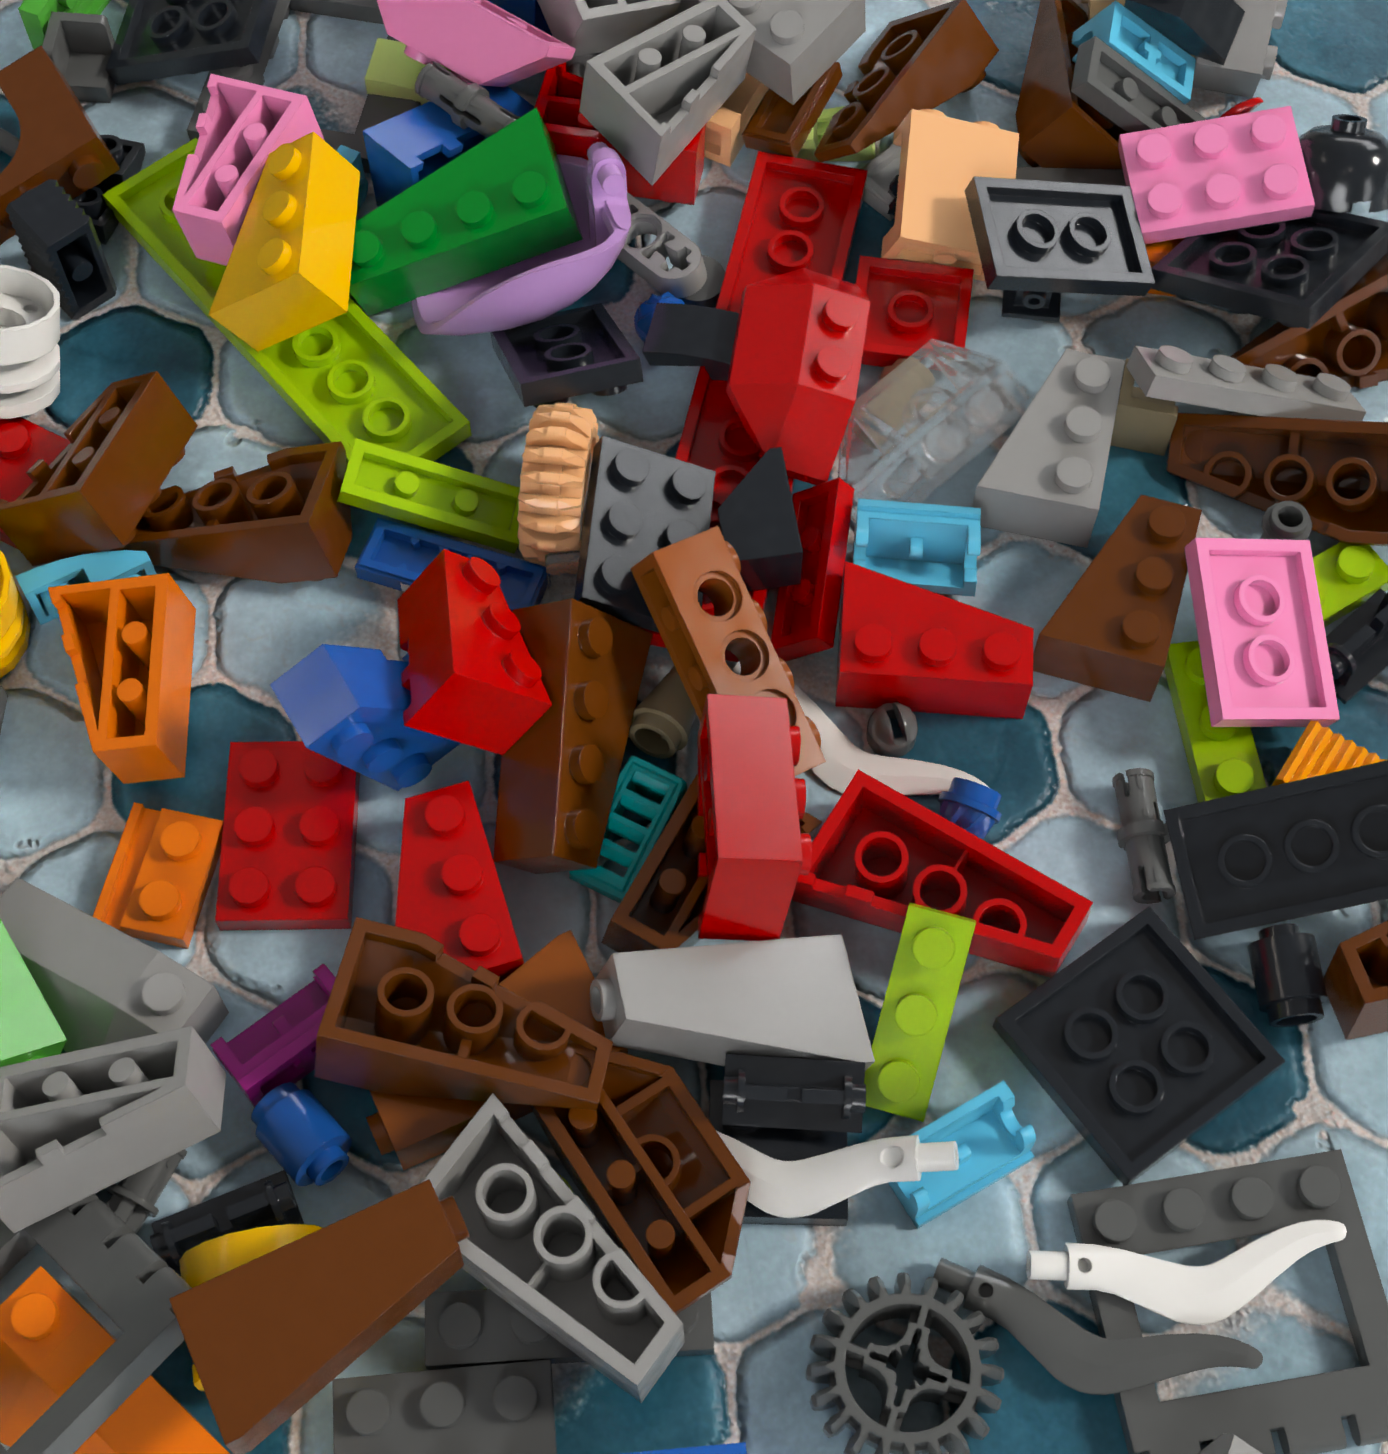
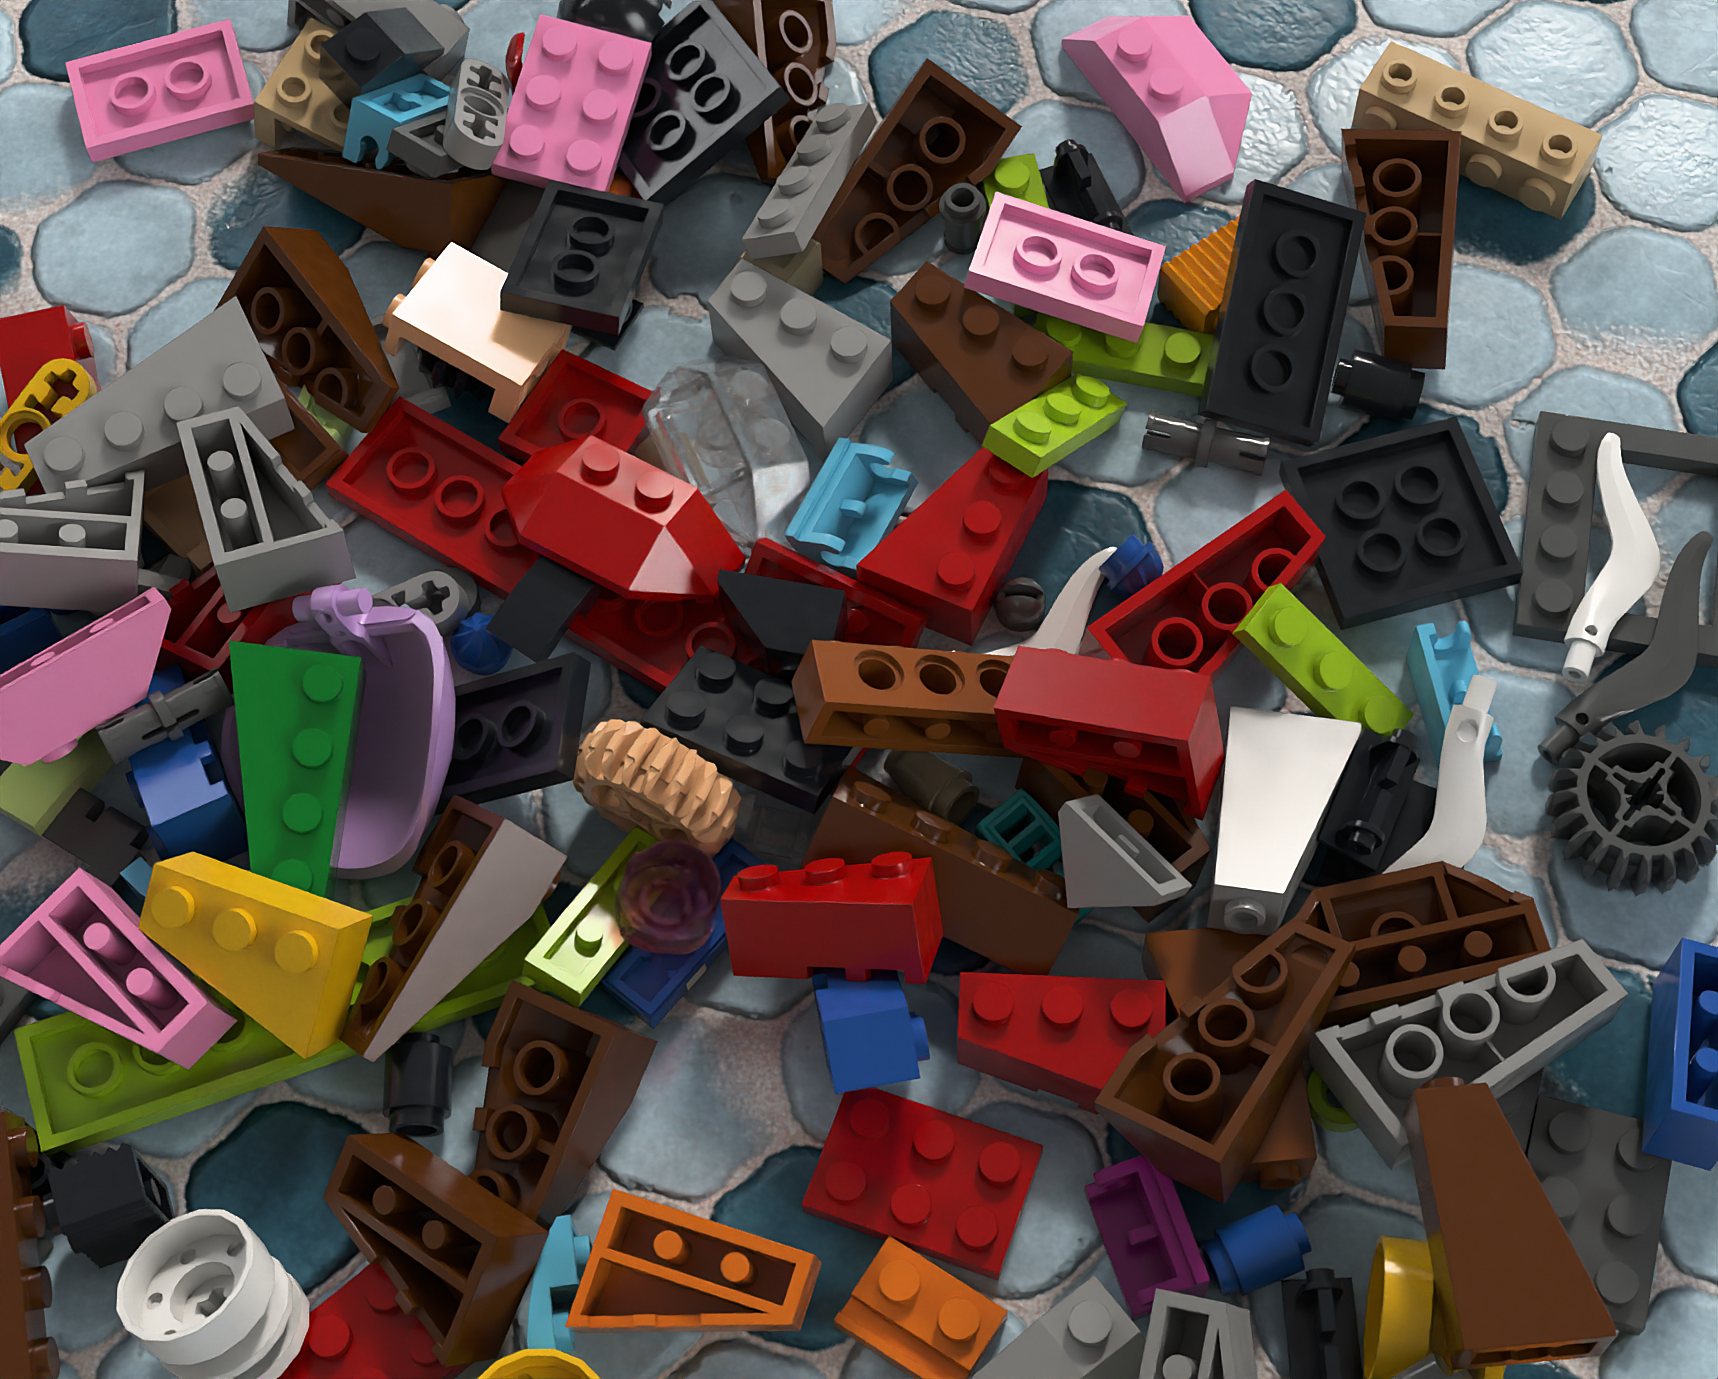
camera: 65 degrees left, 0 degrees up
none -> wedge [339,794,568,1063]
none -> black brick [383,1032,453,1138]
none -> light grey beam [442,59,510,170]
none -> clear pink hair [615,839,722,955]
none -> lime plate [981,373,1127,478]
none -> light grey slope [1058,794,1193,908]

